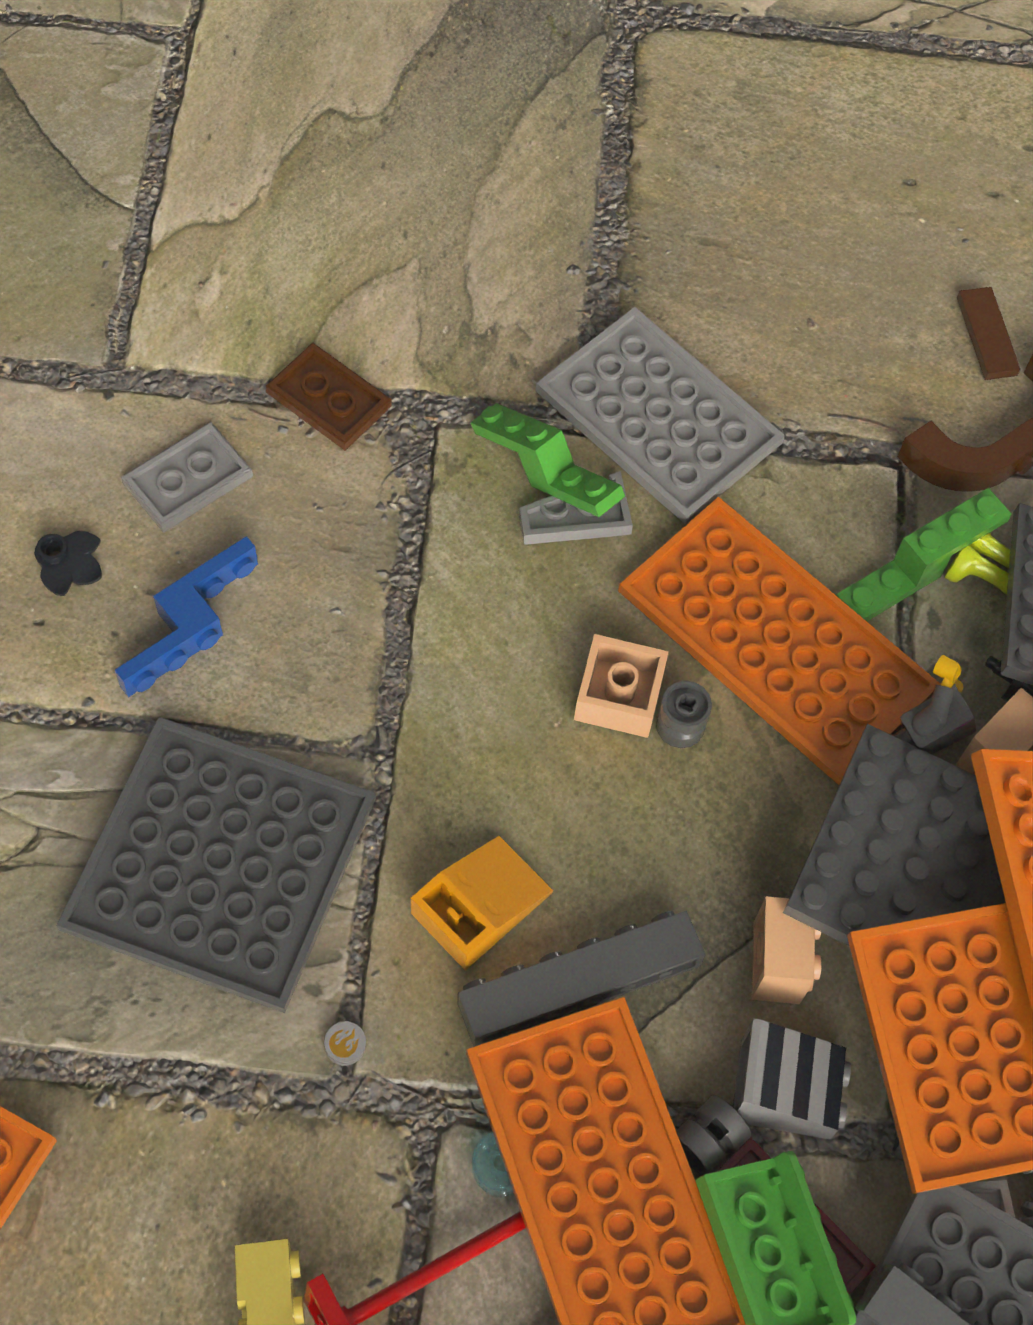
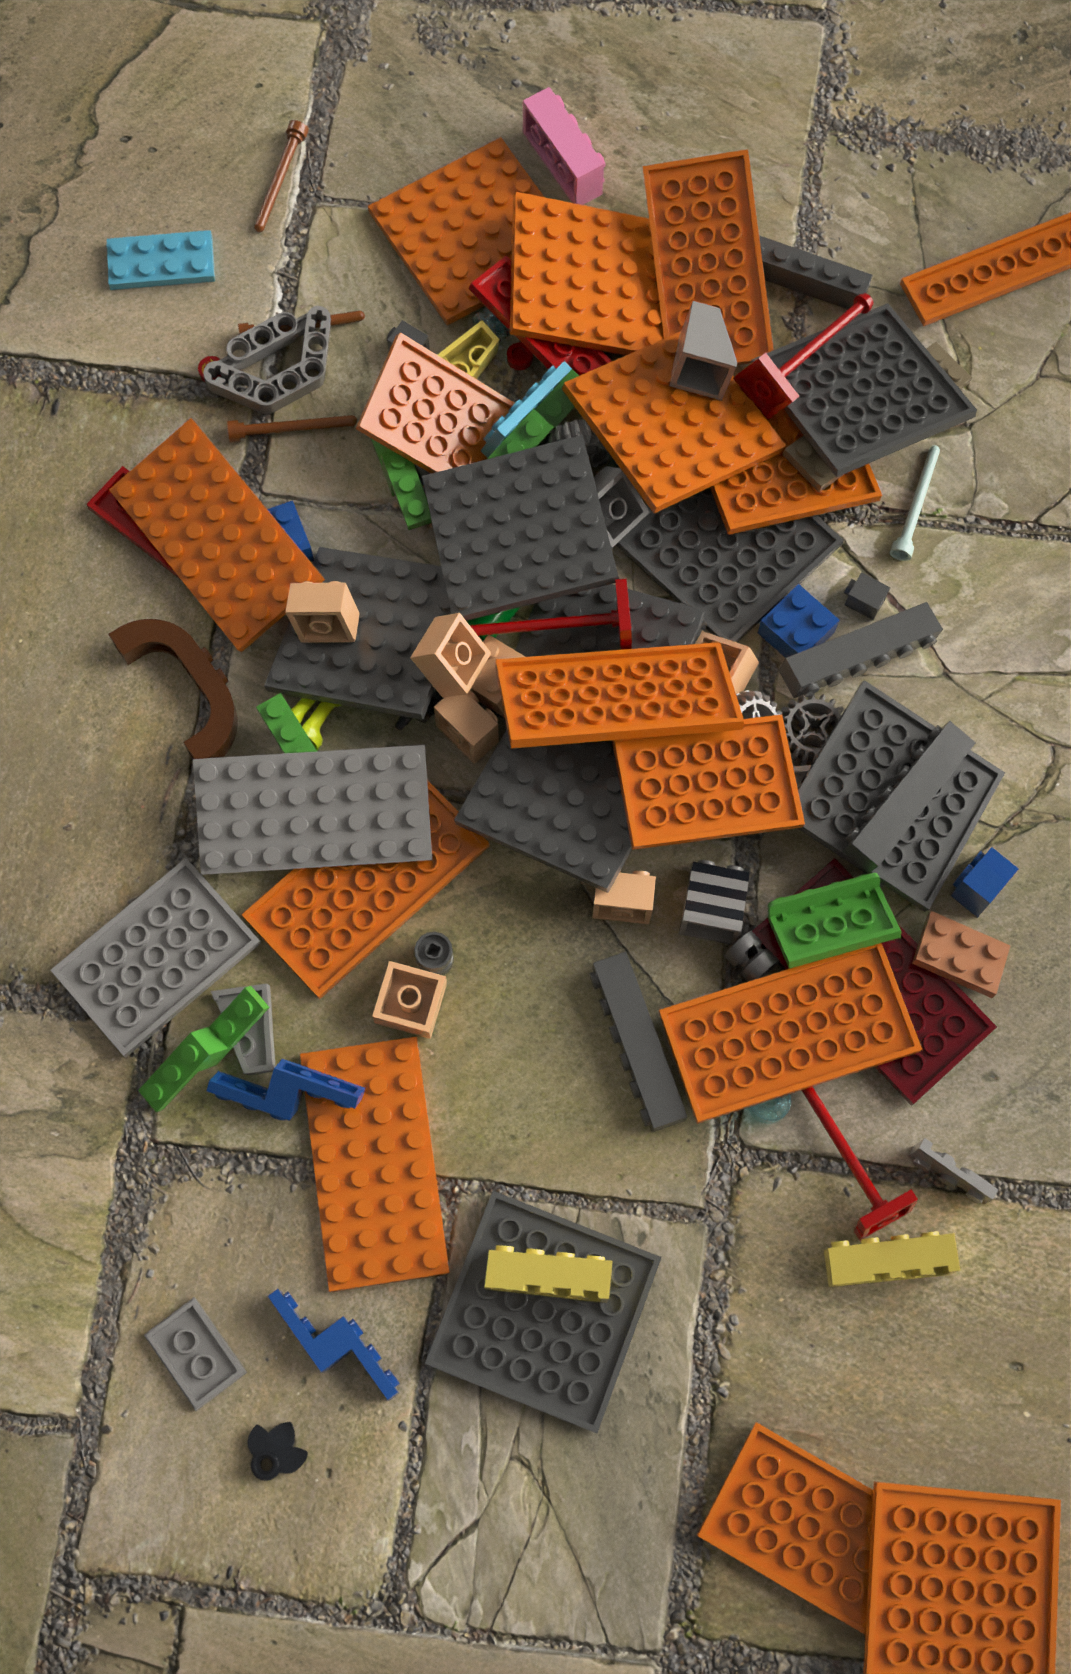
camera: 85 degrees left, 10 degrees up
reddish brown tile [266,343,392,451] -> none
light grey tile [324,1021,366,1065] -> none
light orange slope [411,836,553,971] -> none
dark grey torso [892,655,976,754] -> none
reddish brown tile [957,287,1021,380] -> none
none -> light grey plate [193,745,432,875]
none -> blue bracket [206,1059,365,1121]
none -> orange plate [300,1036,450,1292]
none -> light yellow wedge [485,1245,613,1303]

